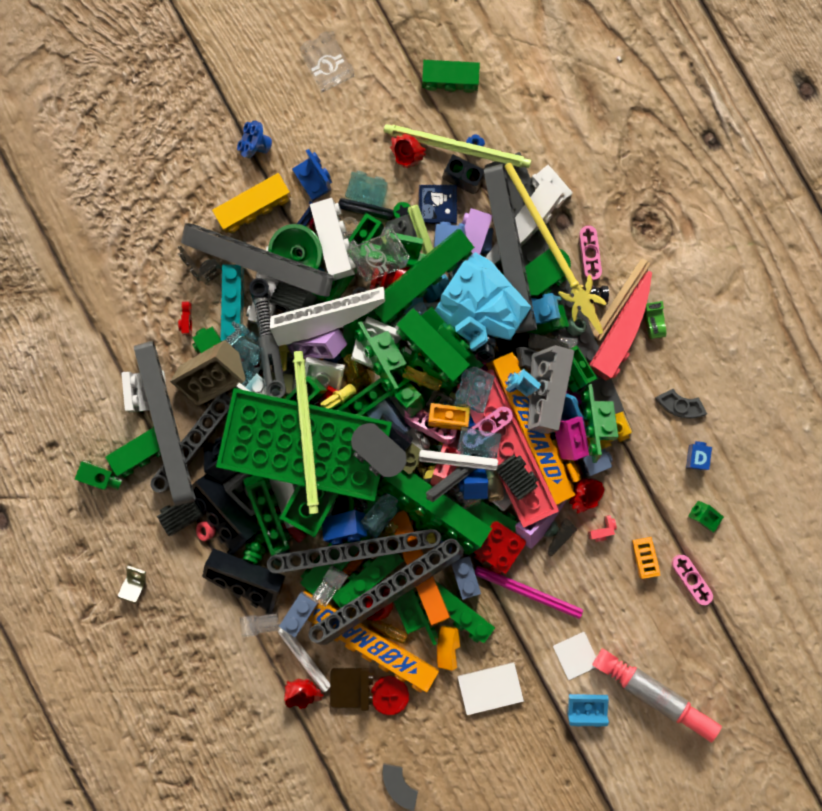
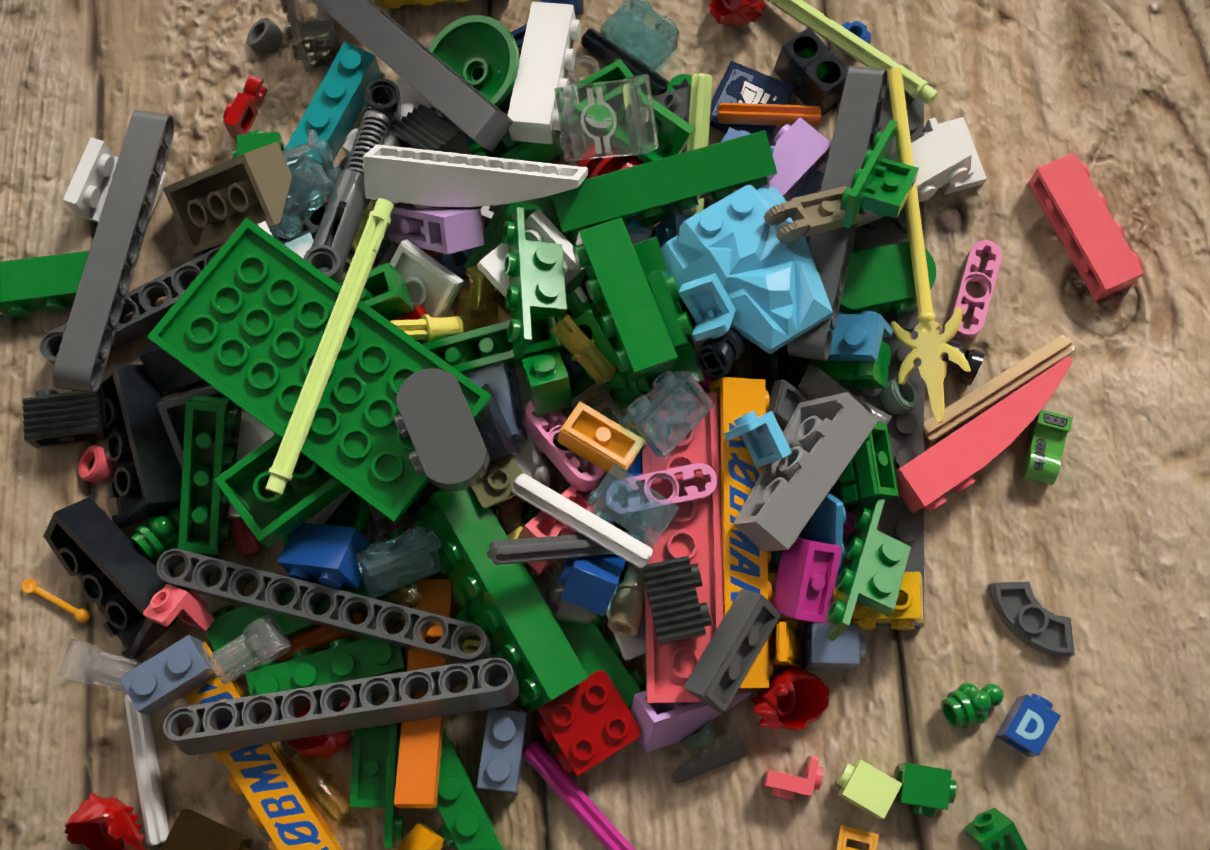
camera: 25 degrees right, 10 degrees down
none -> light orange hinge [21,579,90,623]
none -> coral bracket [143,584,215,631]
none -> dark grey piece [247,18,283,54]
none -> dark grey slope [684,589,781,715]
none -> orange axle [718,103,821,127]
none -> dark tan hinge [763,186,866,244]
none -> yellowish green brick [836,759,902,819]
none -> green bracket [840,120,919,228]
none -> green brick [894,763,956,817]
none -> green piece [941,682,1004,728]
none -> coral brick [1028,152,1144,302]

